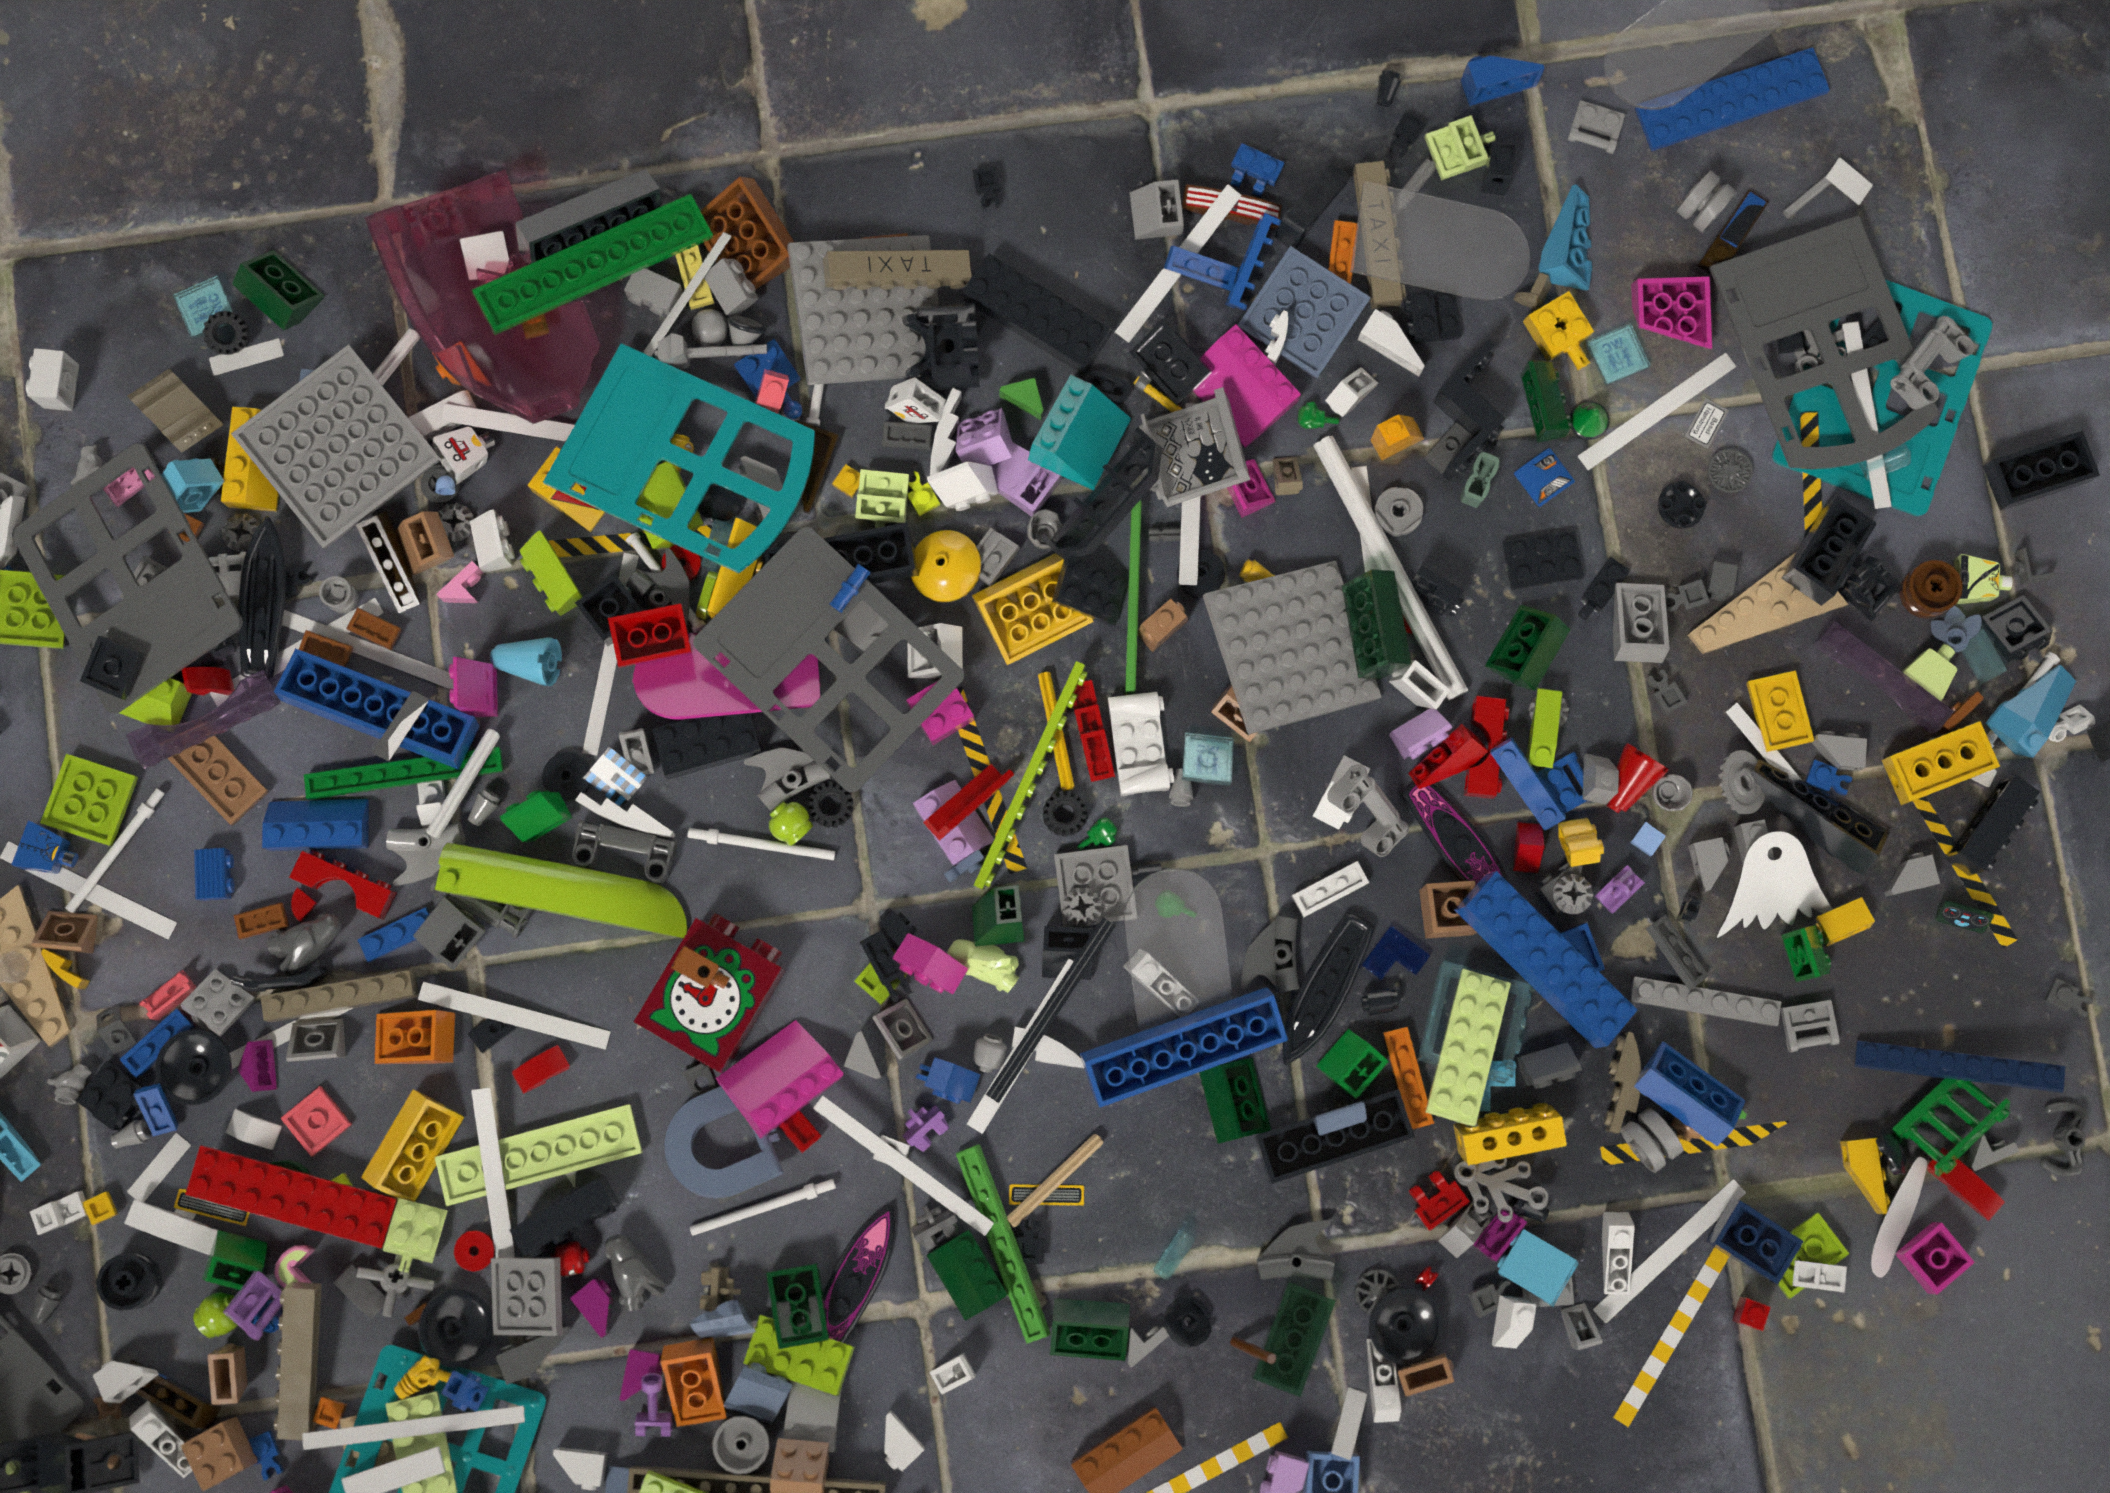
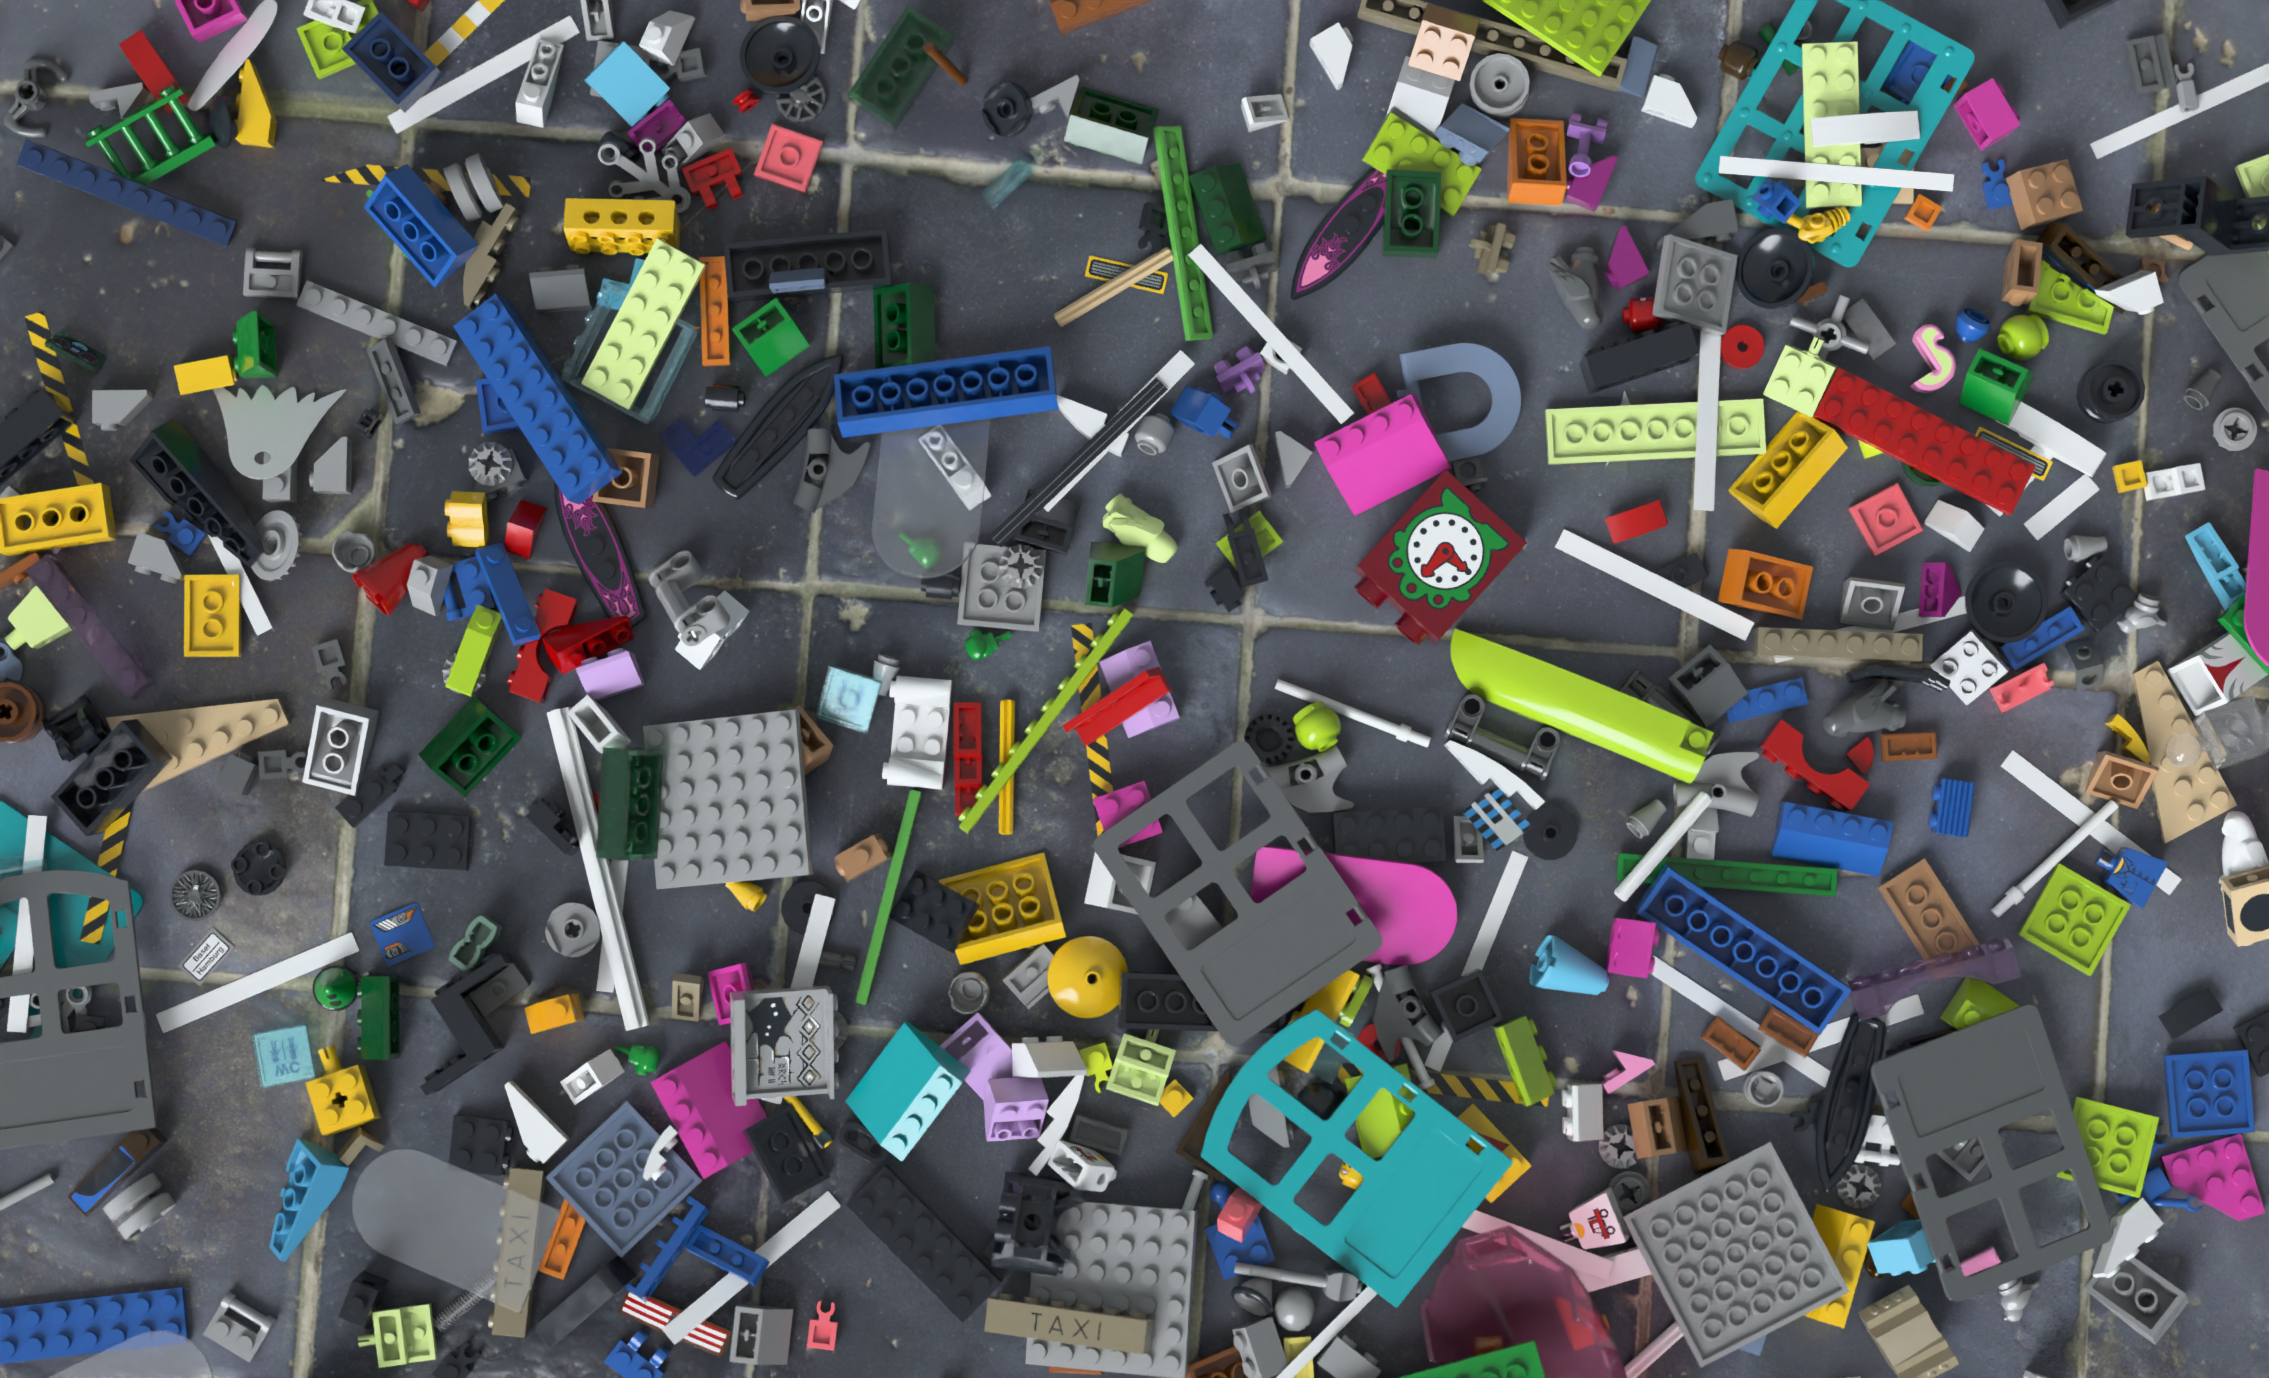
camera: 165 degrees left, 5 degrees up
black plate [80,635,145,700] -> none
white slope [129,1401,192,1478] -> none
blue plate [134,1083,179,1136] -> none
red slope [182,667,235,696] -> none
medium lavender plate [223,1271,282,1341] -> none
dark tan brick [274,1282,321,1441] -> none
dark grey sticker [373,691,429,761] -> none
light blue hinge [435,475,456,495] -> none
green slope [499,790,572,842] -> none
red slope [608,604,692,668] -> none
dark orange torso [671,946,730,991] -> none
sand blue slope [689,1300,756,1339] -> none
white bar [690,1179,836,1236] -> none
blue pin [829,564,871,613] -> none
dark pink brick [892,933,968,995] -> none
sand blue plate [944,850,984,883] -> none
bright green slope [999,378,1043,420] -> none
black plate [1041,427,1163,560] -> none
black tyre [1043,791,1087,837] -> none
dark grey pin [1256,1220,1335,1281] -> none
white plate [1292,861,1369,918] -> none
medium lavender hips [1595,865,1644,914] -> none
light blue tile [1630,822,1666,857] -> none
dark pink wedge [1631,277,1712,349] -> none
none -> coral tile [754,124,824,193]
none -> coral plate [807,1300,838,1351]
none -> lime wing [2026,260,2114,335]

